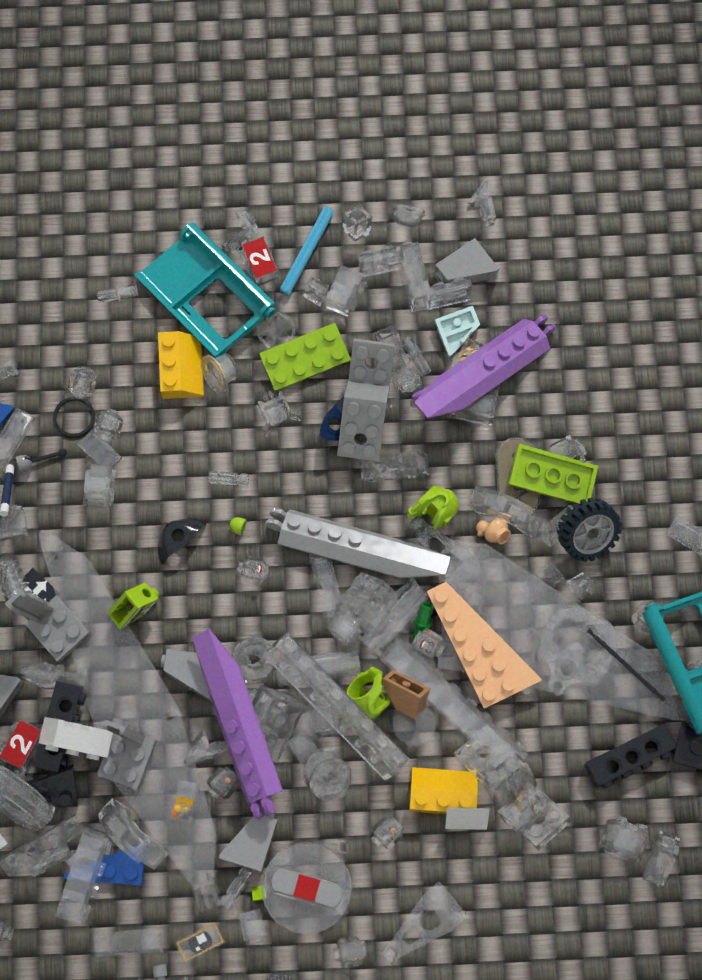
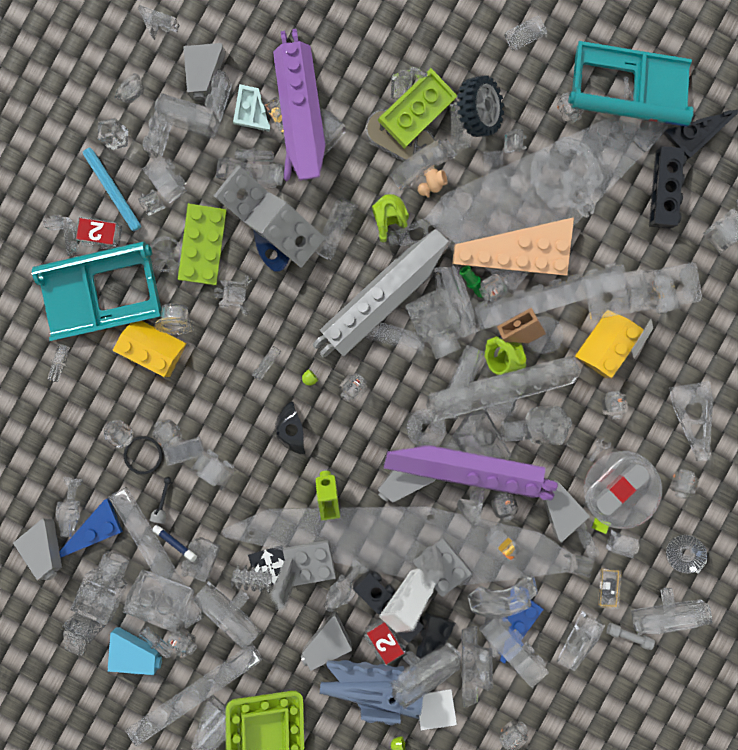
camera: 60 degrees left, 15 degrees up
black piece [586,628,665,701] -> none

